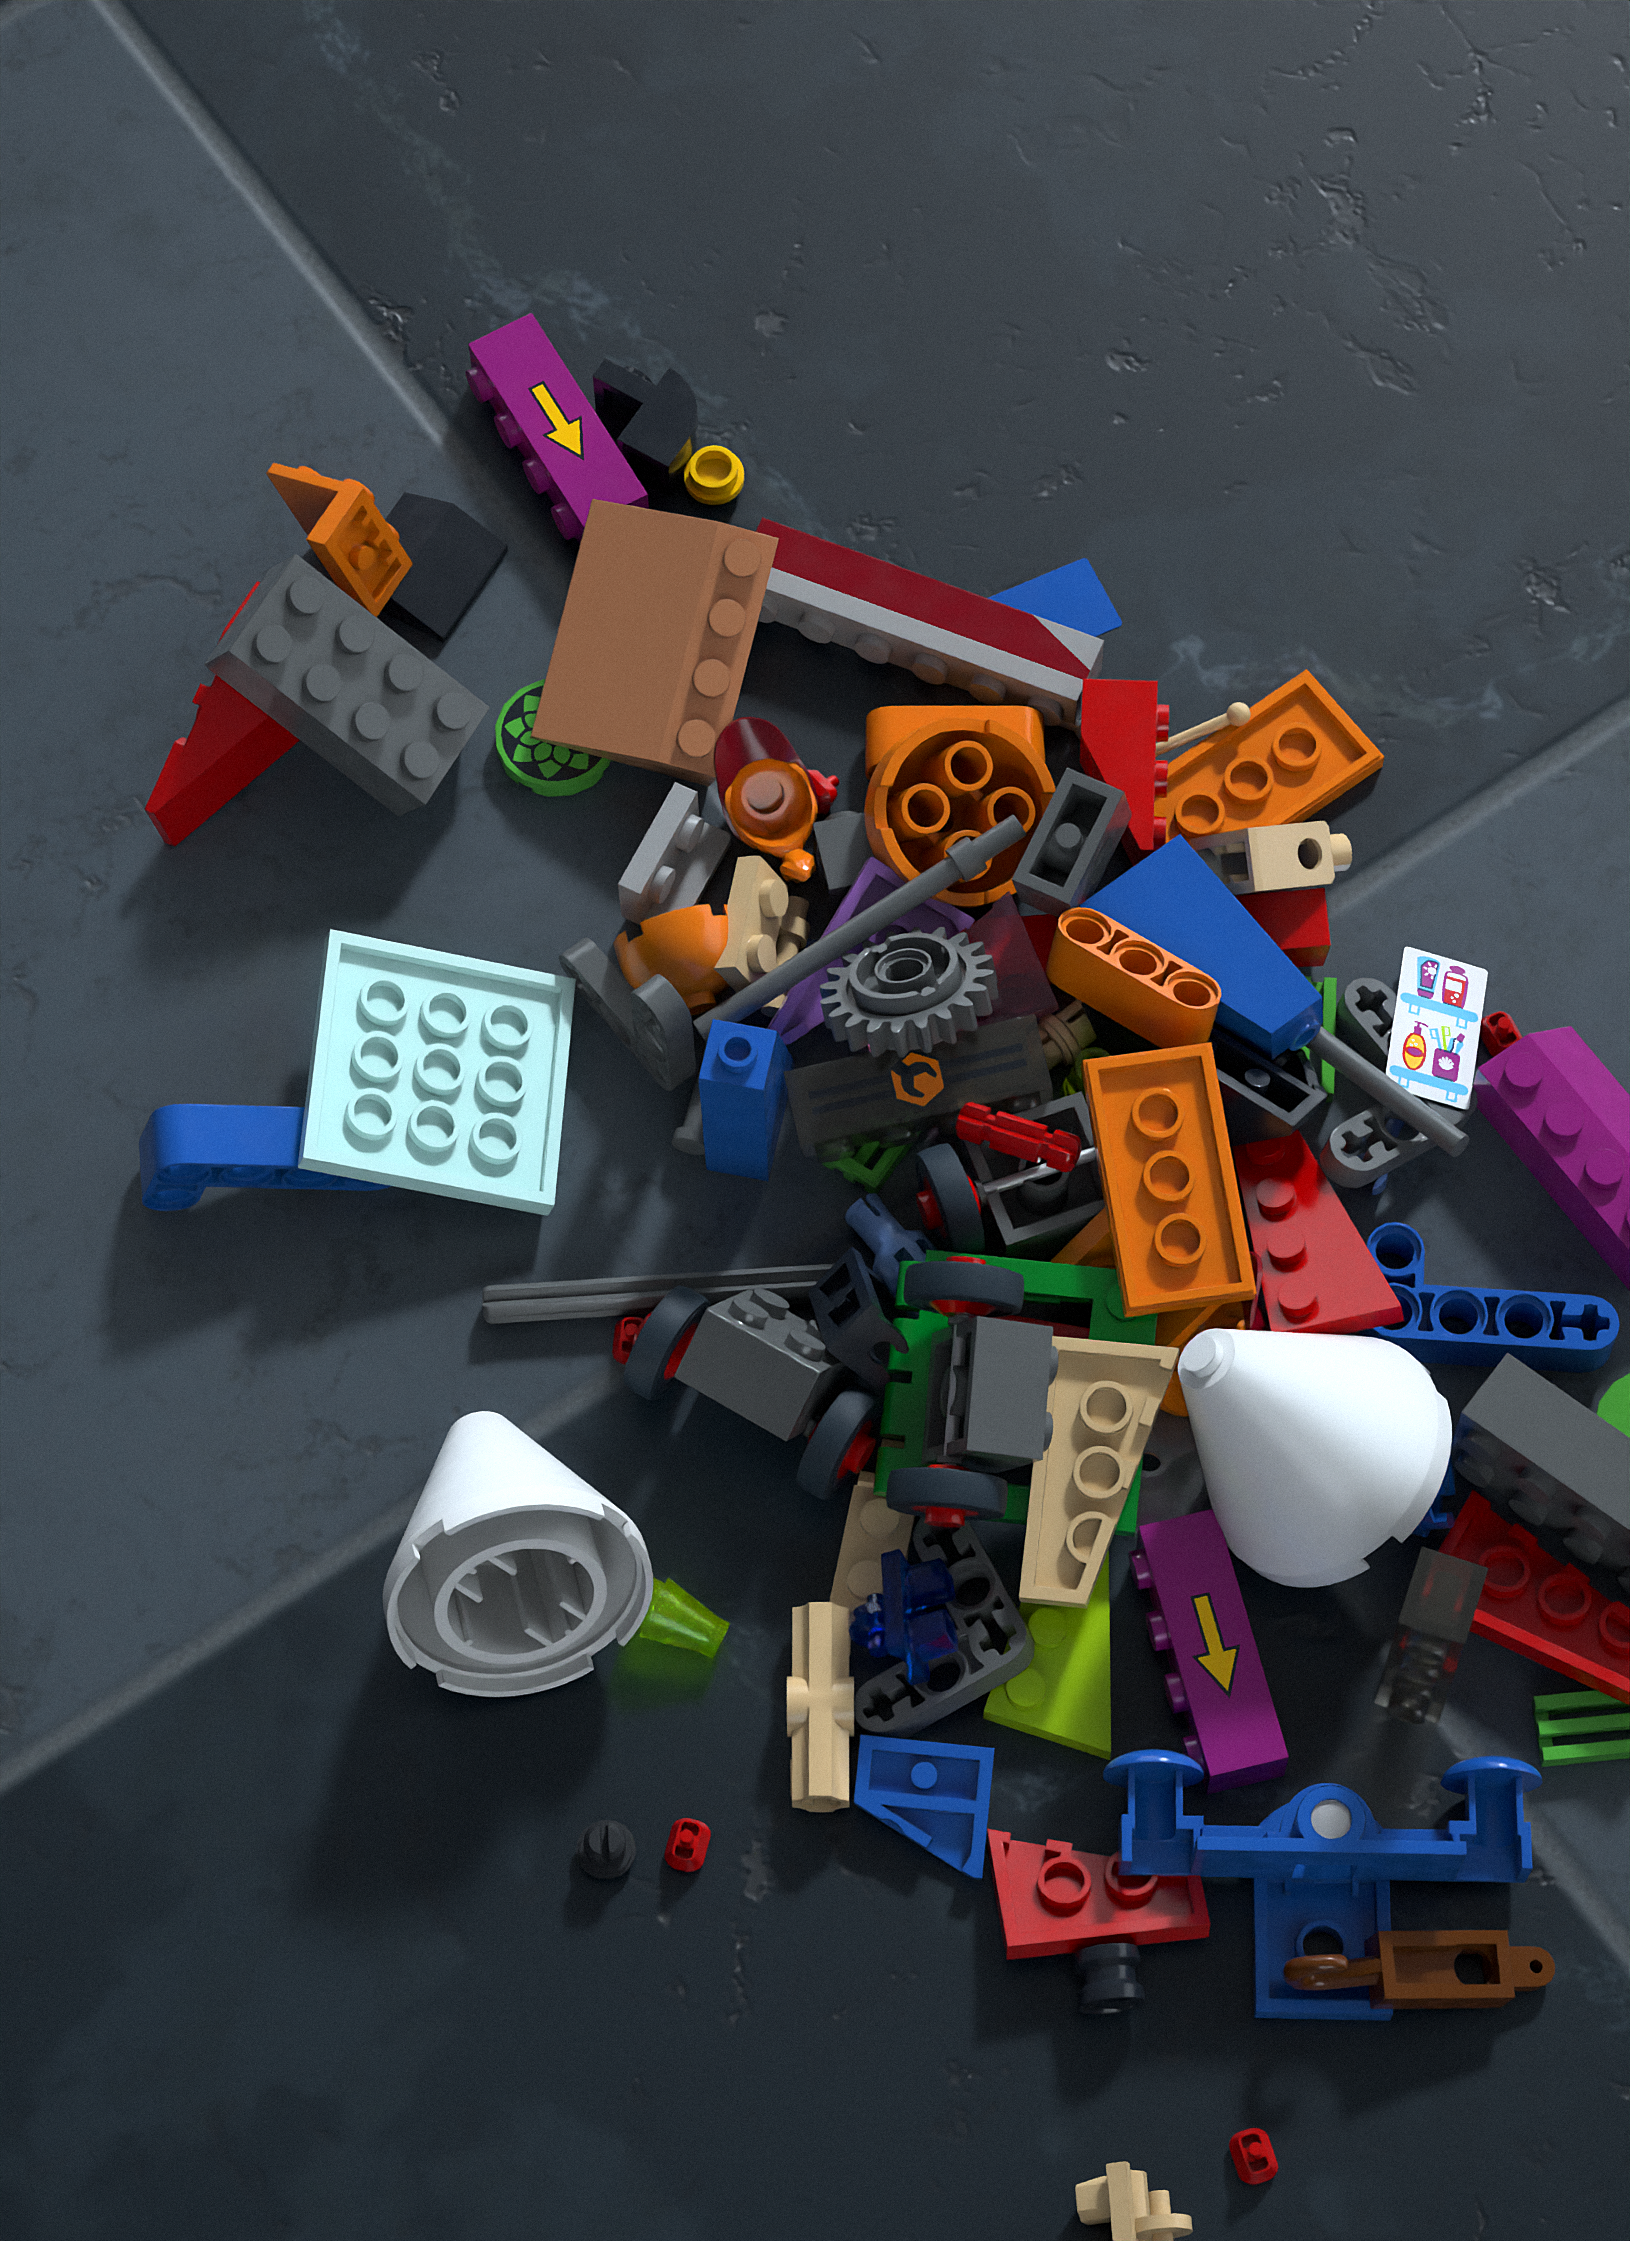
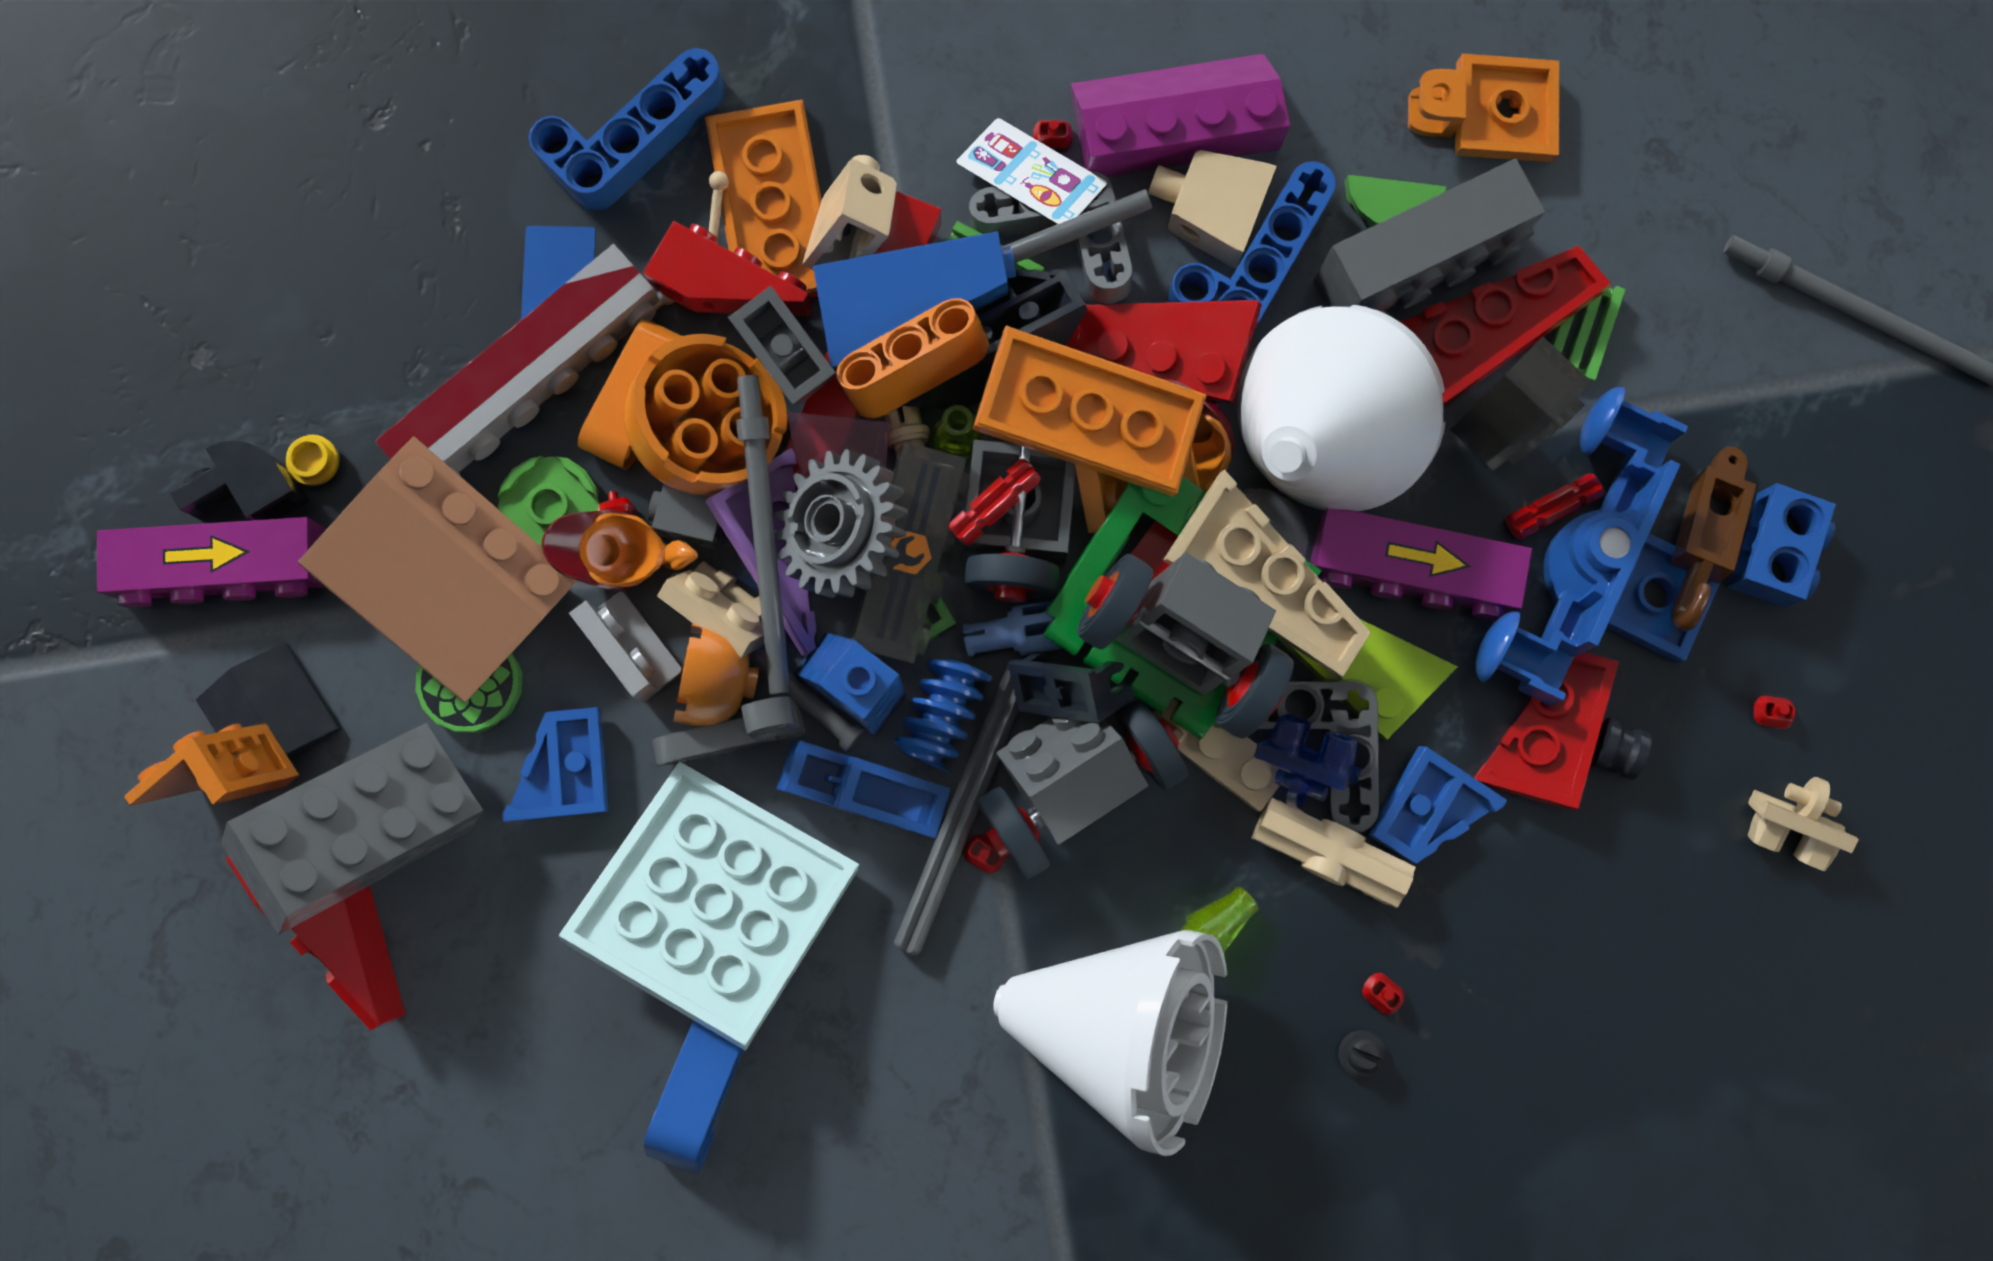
camera: 70 degrees left, 15 degrees up
none -> bright green tile [498,456,601,547]
none -> blue wing [503,707,609,823]
none -> blue beam [529,48,725,212]
none -> blue slope [776,740,951,839]
none -> blue piece [894,658,992,774]
none -> tan torso [1148,150,1277,269]
none -> red axle [1506,474,1604,540]
none -> blue brick [1727,483,1836,608]

